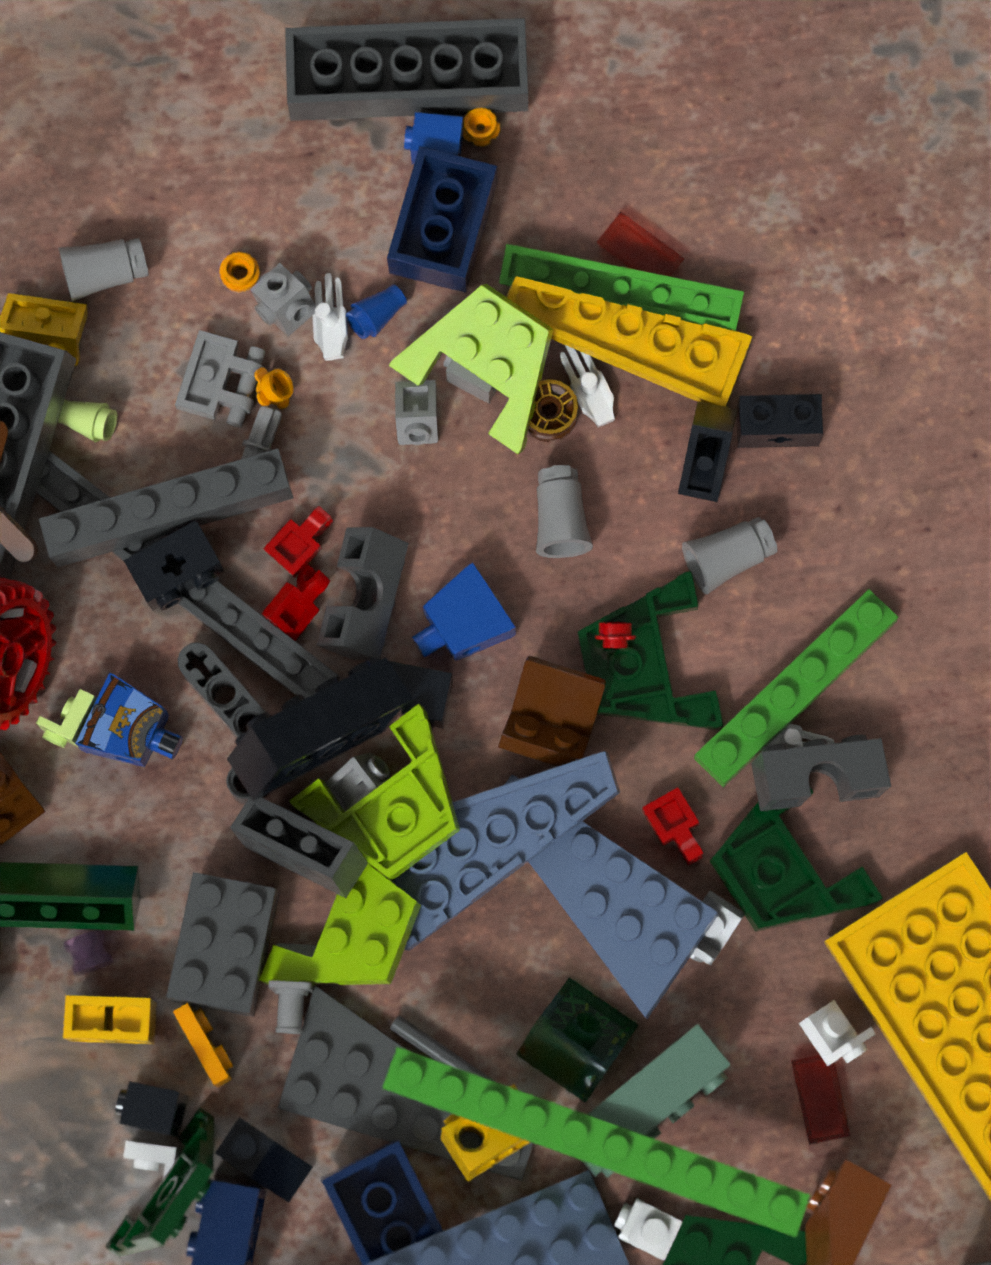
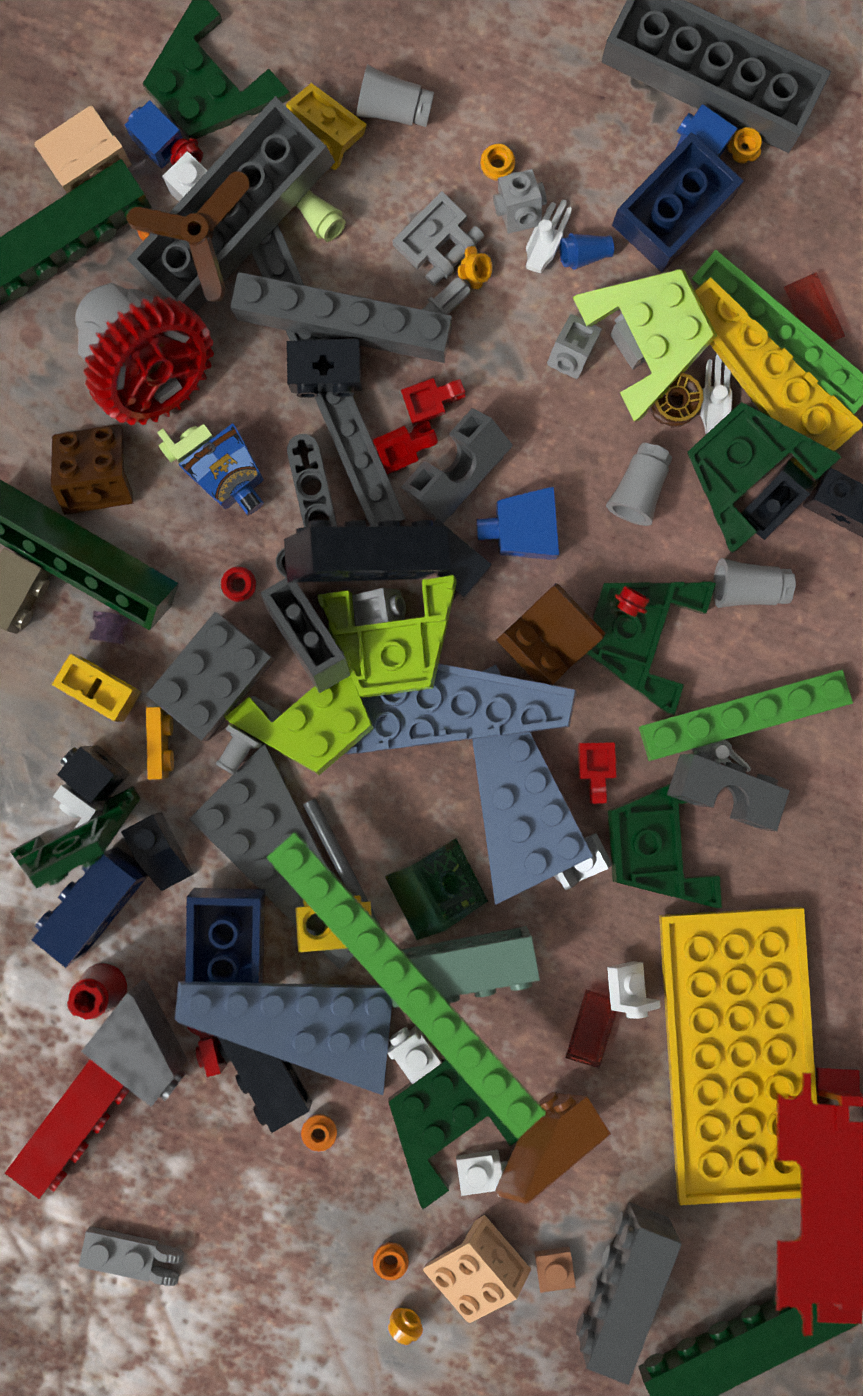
camera: 20 degrees right, 10 degrees up
none -> red plate [221,566,257,602]
none -> dark green wing [687,402,842,553]

